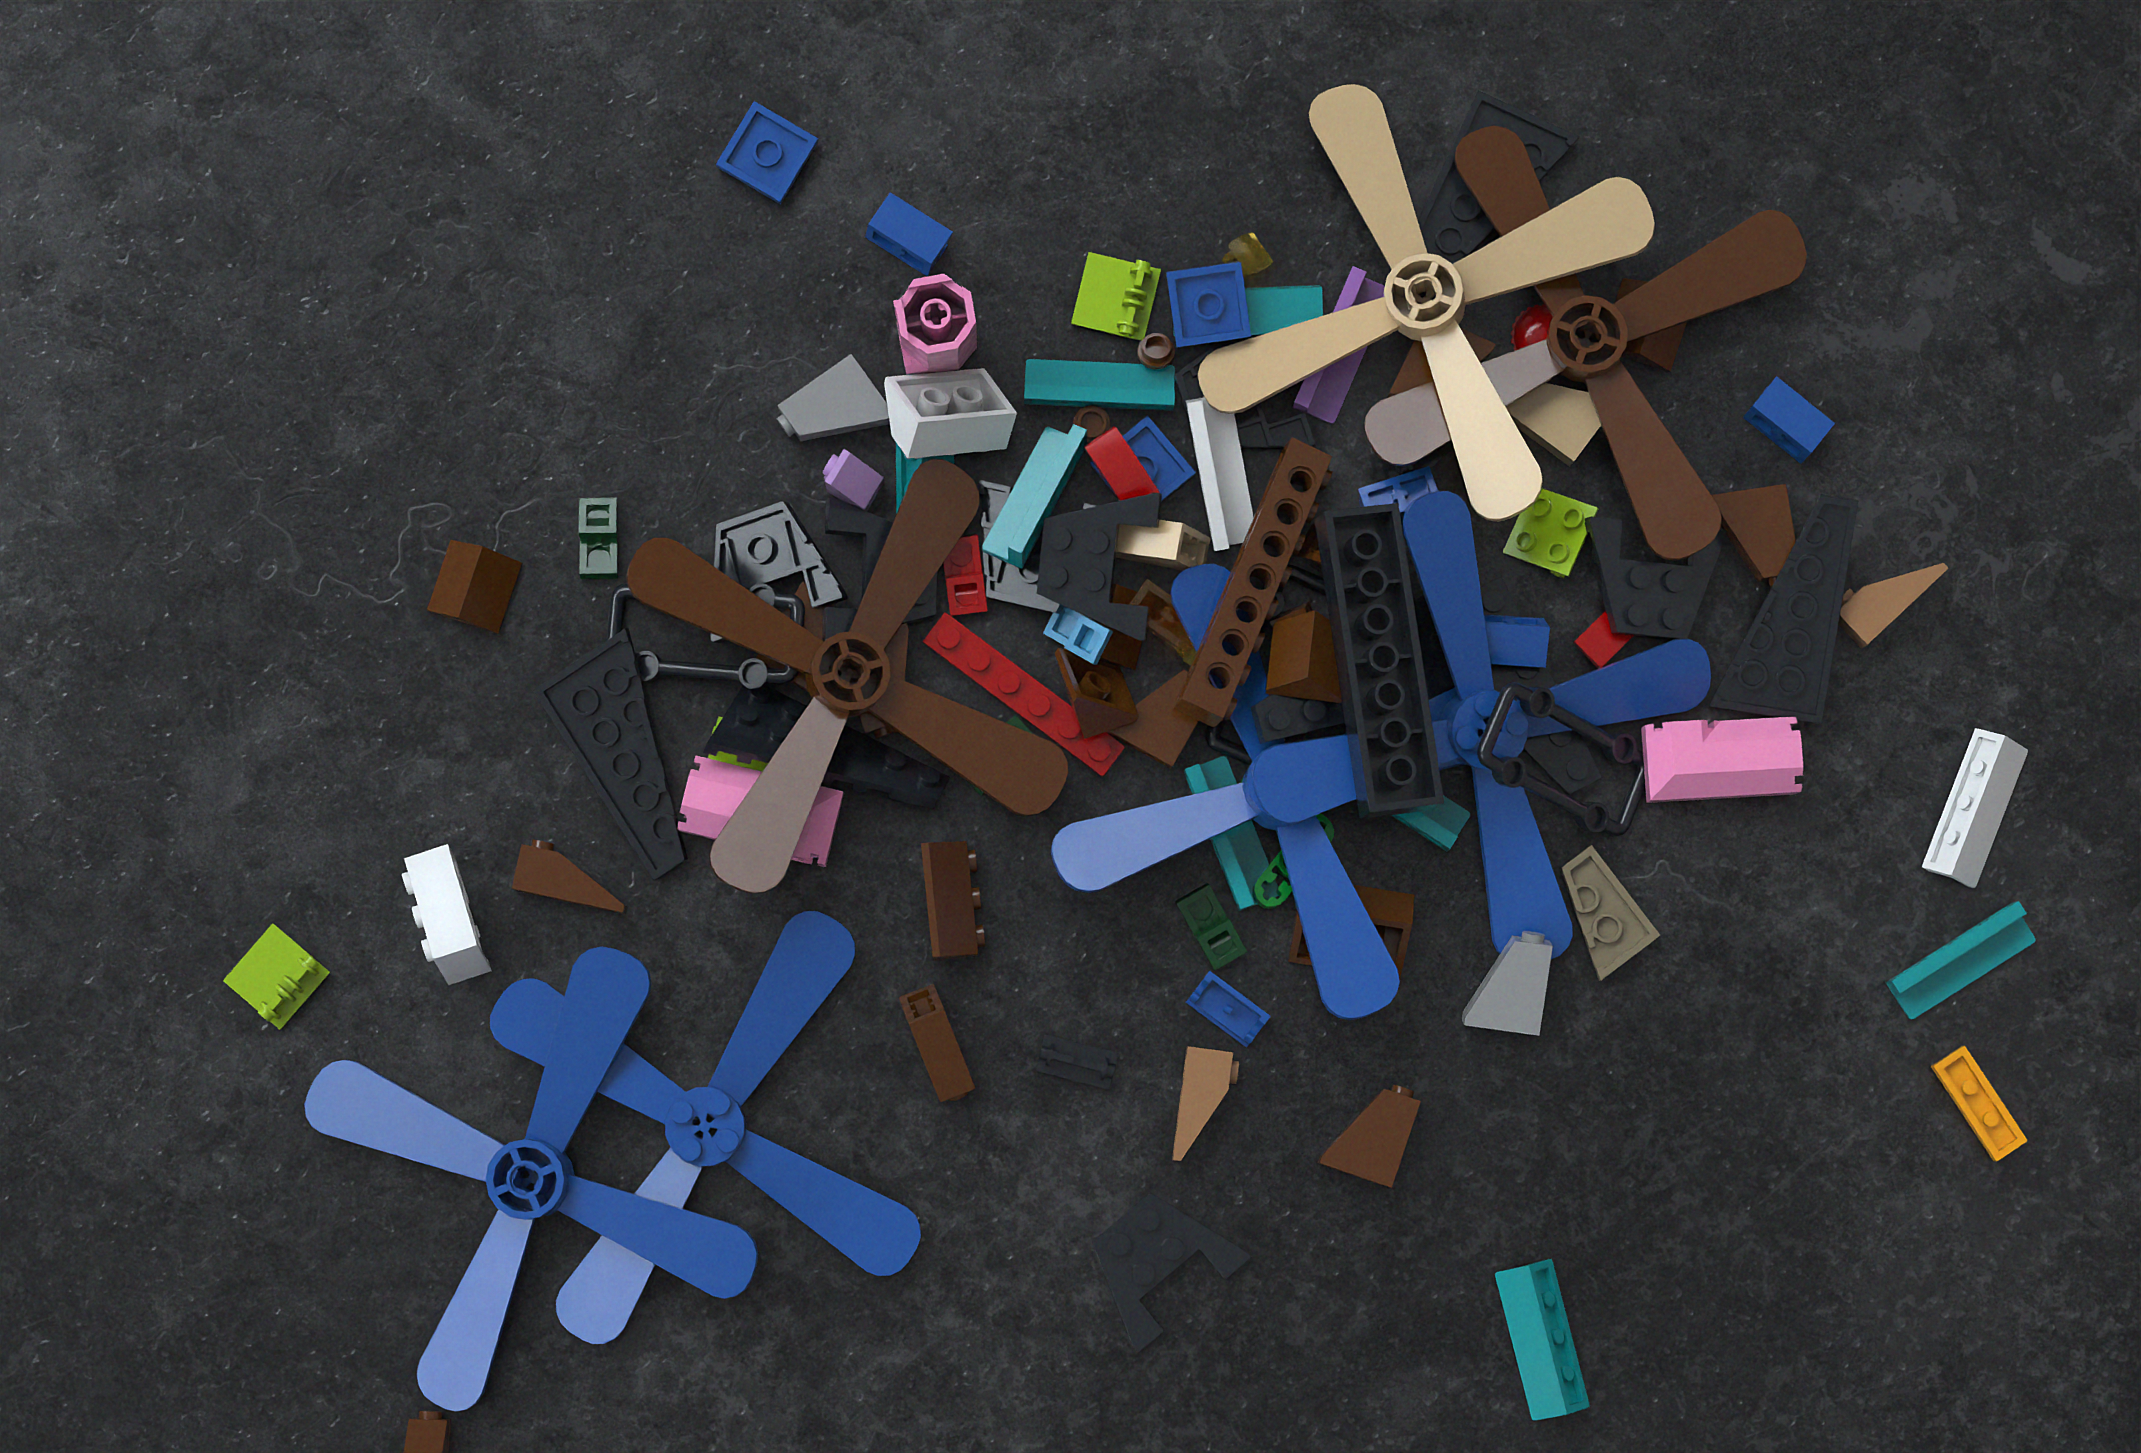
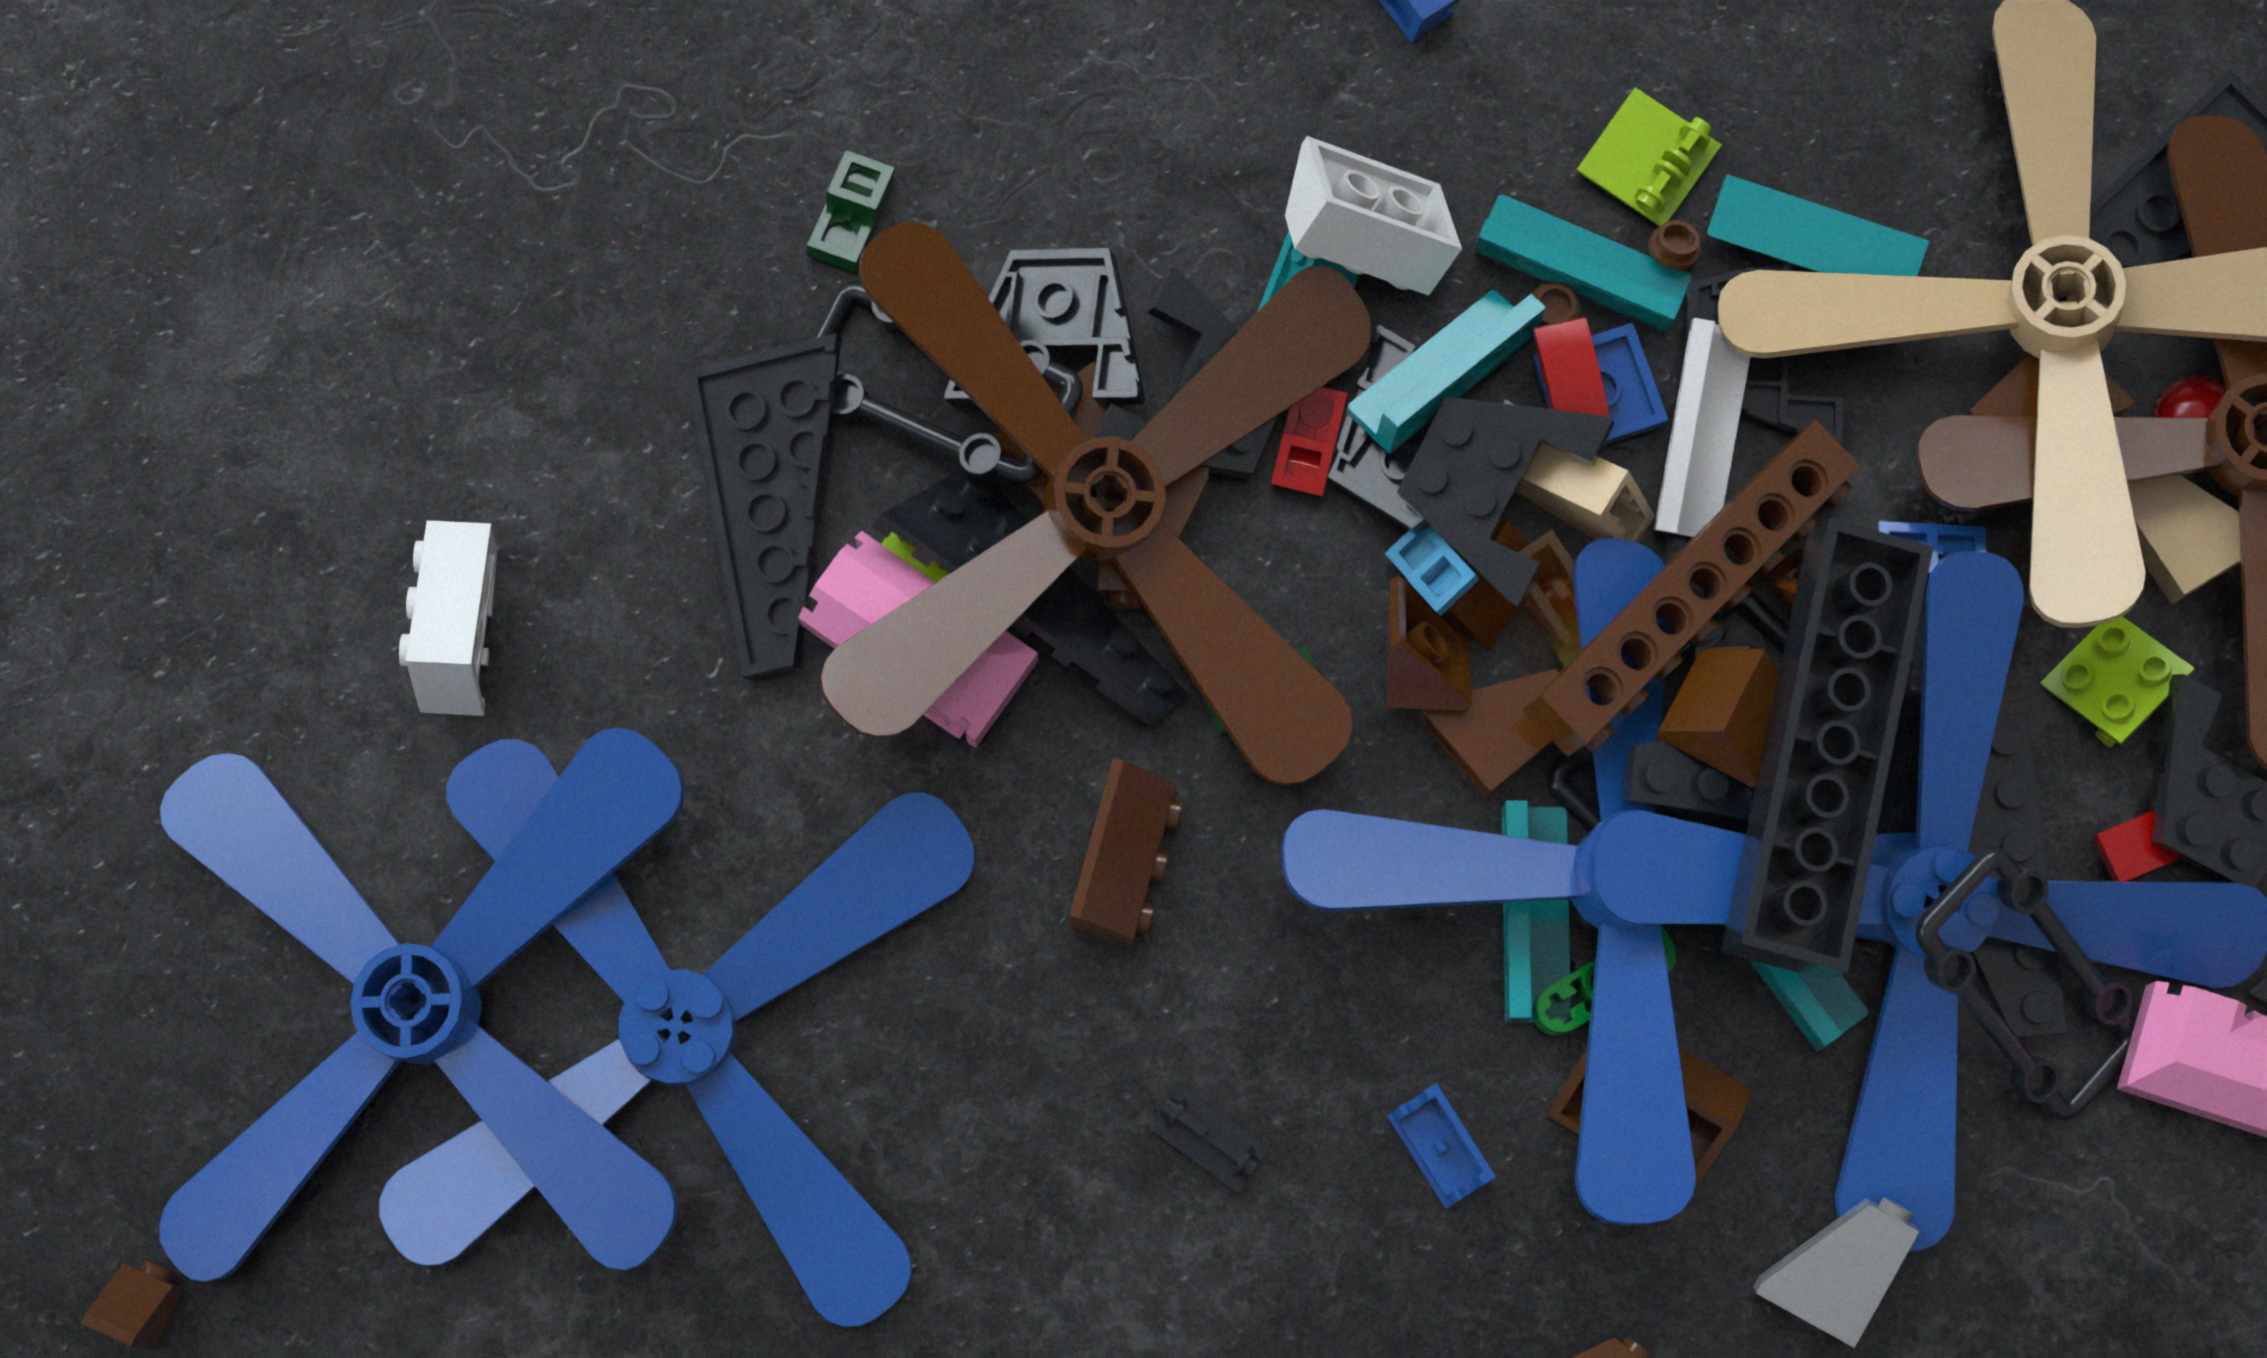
camera: 30 degrees right, 5 degrees down
lime hinge [223,923,330,1030] -> none
reddish brown slope [427,540,523,634] -> none
reddish brown slope [512,839,627,914] -> none
light grey slope [776,354,890,441] -> none
lavender slope [822,449,885,511] -> none
bright pink brick [893,274,977,375] -> none
reddish brown slope [899,983,976,1103] -> none
red plate [922,612,1125,778] -> none
blue plate [1166,261,1251,347] -> none
medium nougat slope [1172,1046,1239,1161] -> none
dark green slope [1175,883,1247,970] -> none
clear yellow tile [1222,232,1274,277] -> none
medium lavender panel [1292,266,1385,424] -> none
blue hinge [1484,614,1550,668] -> none
dark tan wing [1560,845,1660,981] -> none

